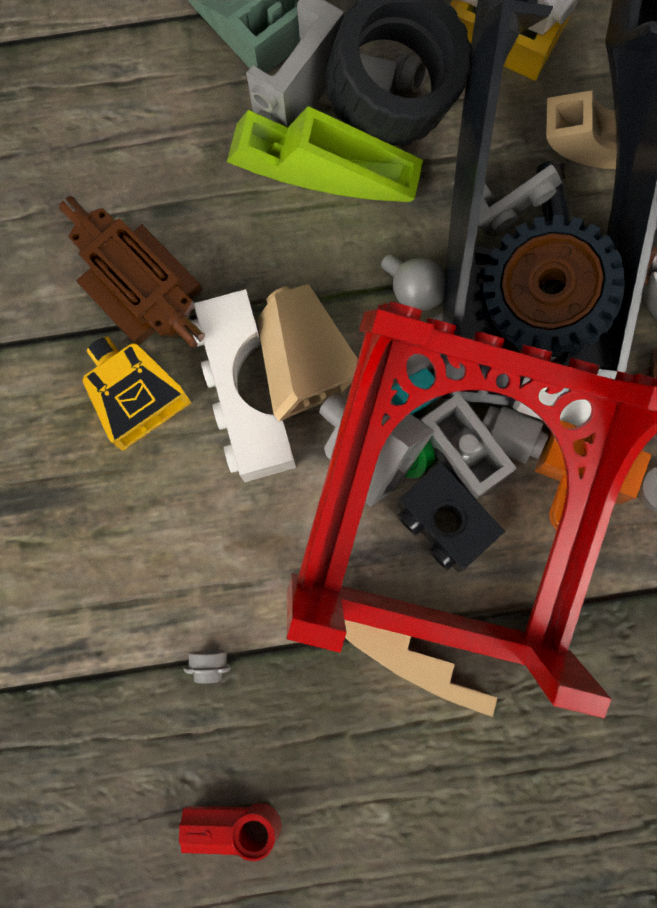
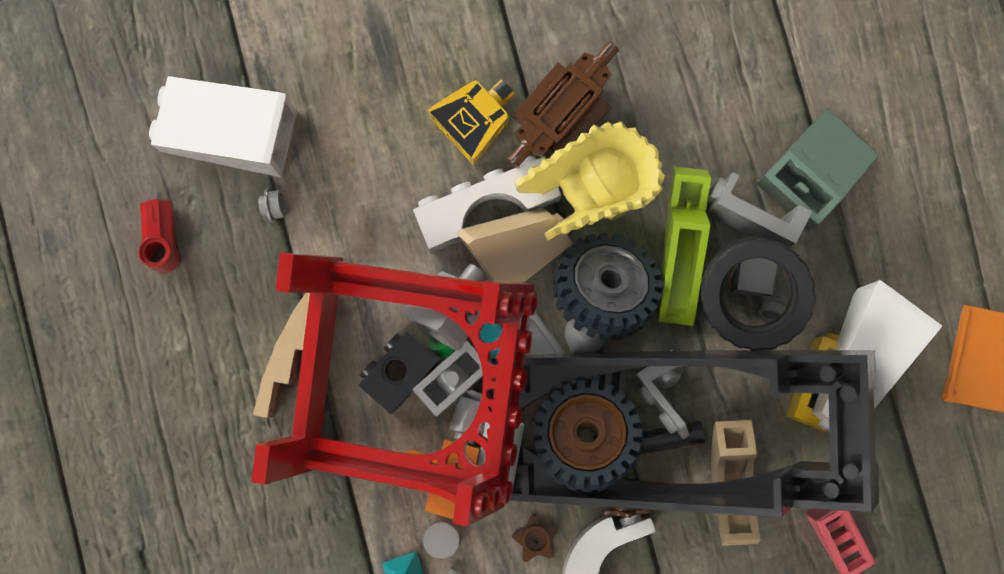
camera: 75 degrees right, 5 degrees up
none -> white slope [149,76,297,178]
none -> light yellow piece [514,122,665,241]
none -> wheel [553,232,663,340]

